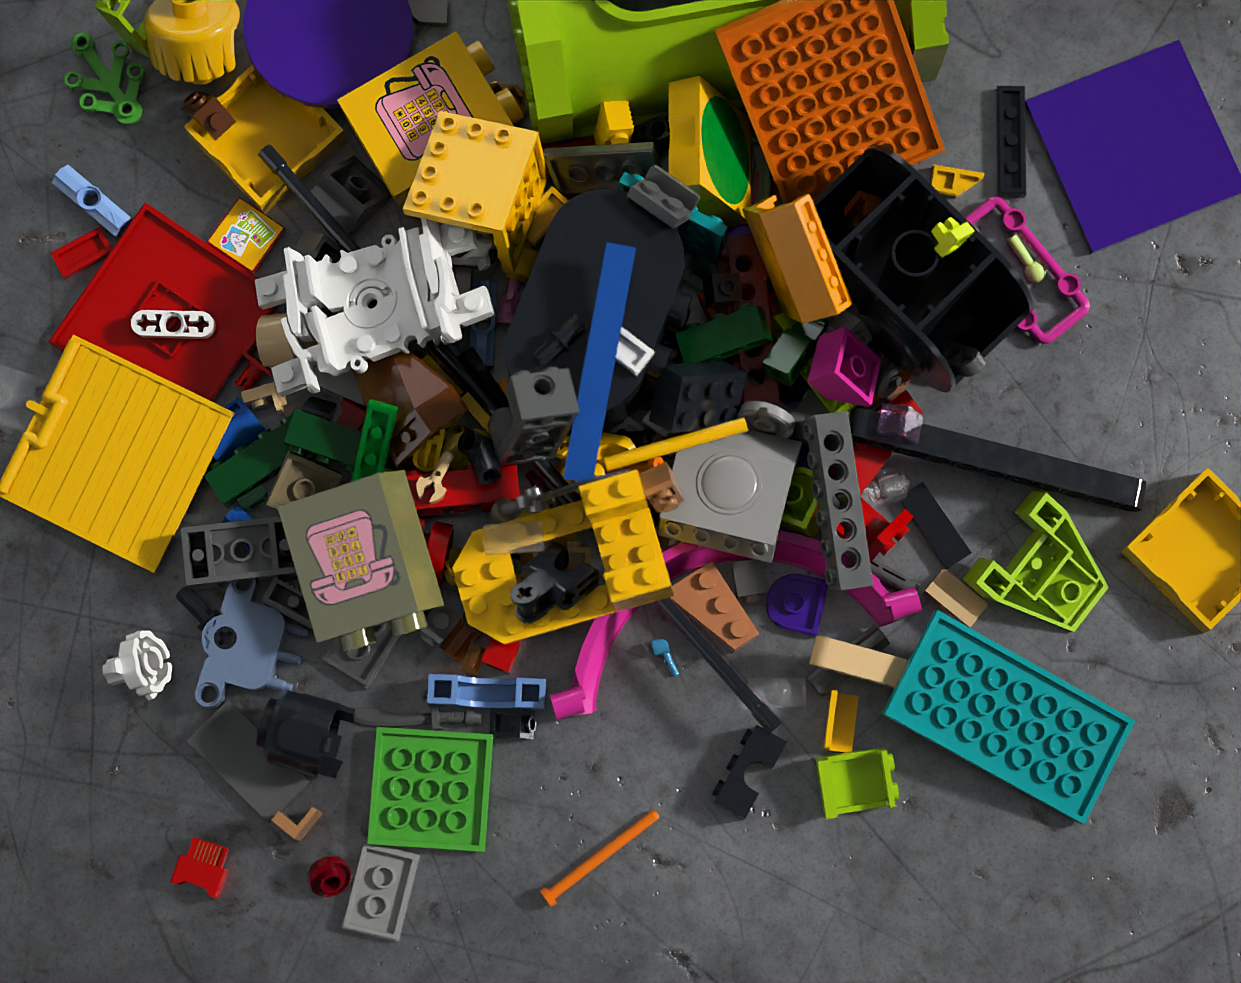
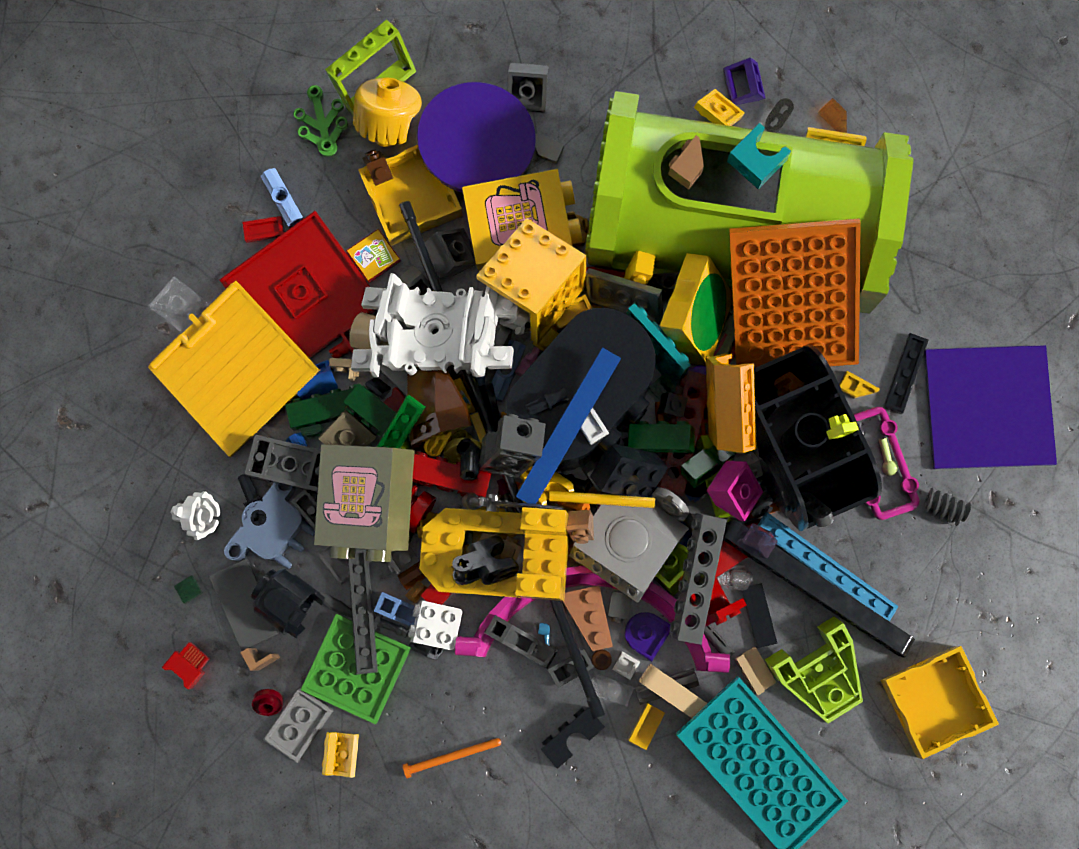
camera: 25 degrees right, 0 degrees up
white beam [131,310,216,339] -> none
tan bar [416,451,454,505] -> none
clear tile [484,522,544,555] -> none
dark grey bracket [627,165,700,229] -> none
lime panel [814,746,899,819] -> none
none -> clear green plate [174,575,203,604]
none -> yellow bracket [322,732,359,777]
none -> dark grey tile [348,549,378,675]
none -> white bracket [408,601,462,650]
none -> dark grey arch [485,615,558,669]
none -> dark grey brick [548,649,594,688]
none -> reddish brown tile [591,649,612,670]
none -> white tile [612,651,640,680]
none -> dark azure tile [754,512,899,621]
none -> dark grey piece [924,488,971,526]

